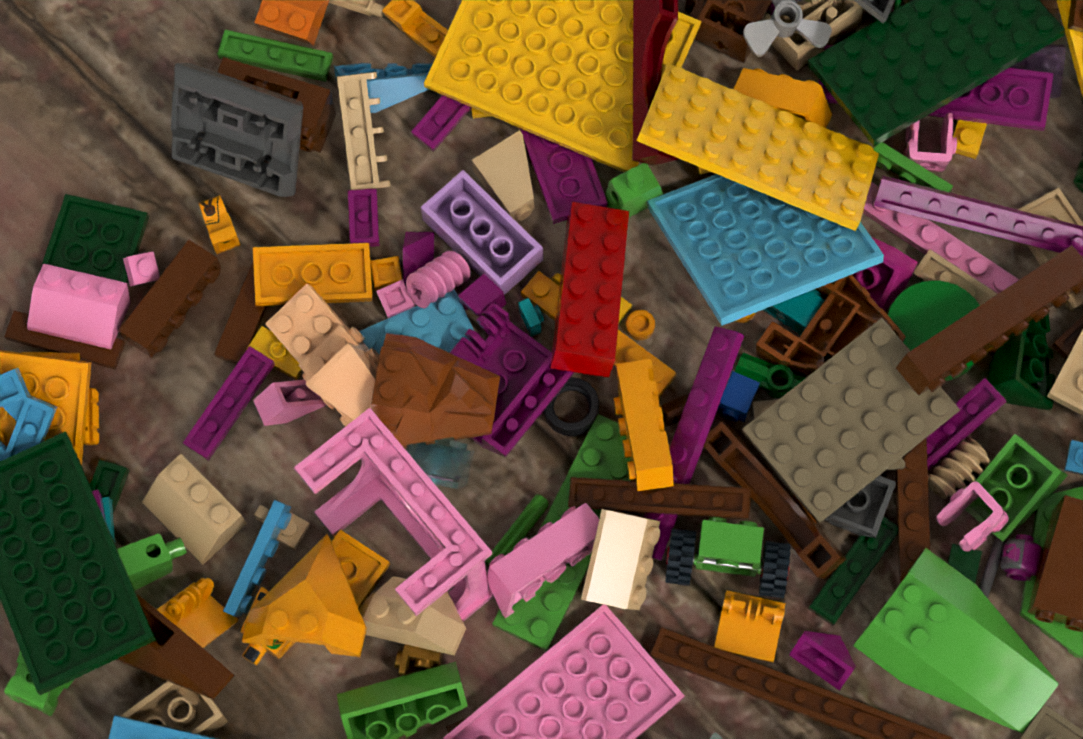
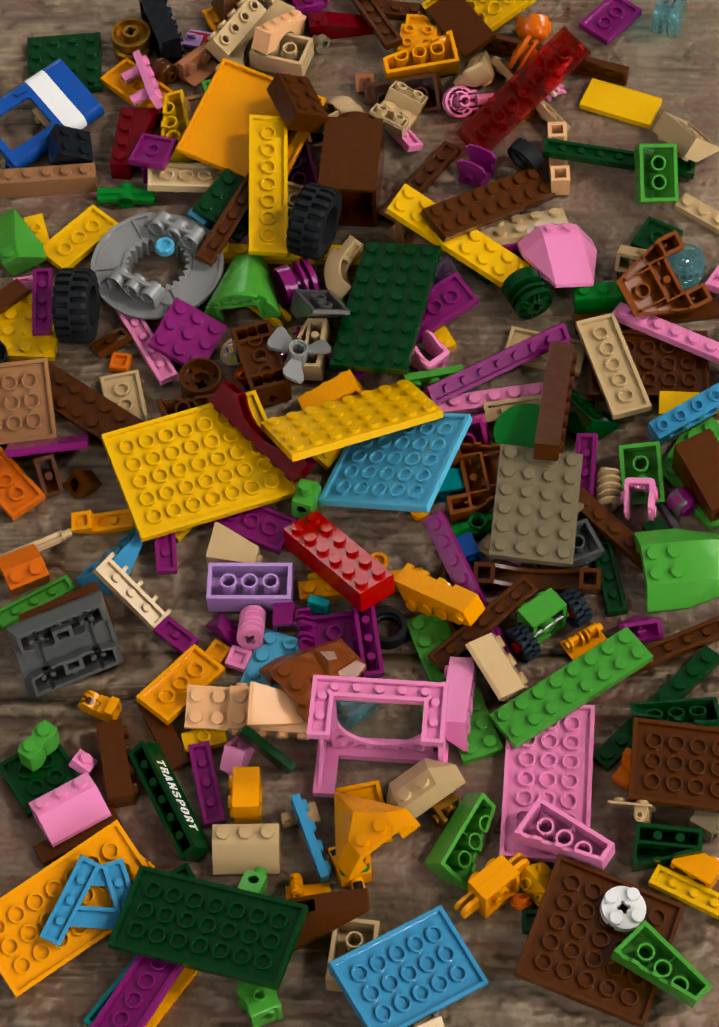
camera: 45 degrees left, 15 degrees down
none -> bright green brick [18,720,60,771]
none -> dark green brick [128,740,212,862]
none -> light orange brick [228,766,262,824]
none -> dark green tile [236,725,297,774]
none -> bright green plate [489,627,653,749]

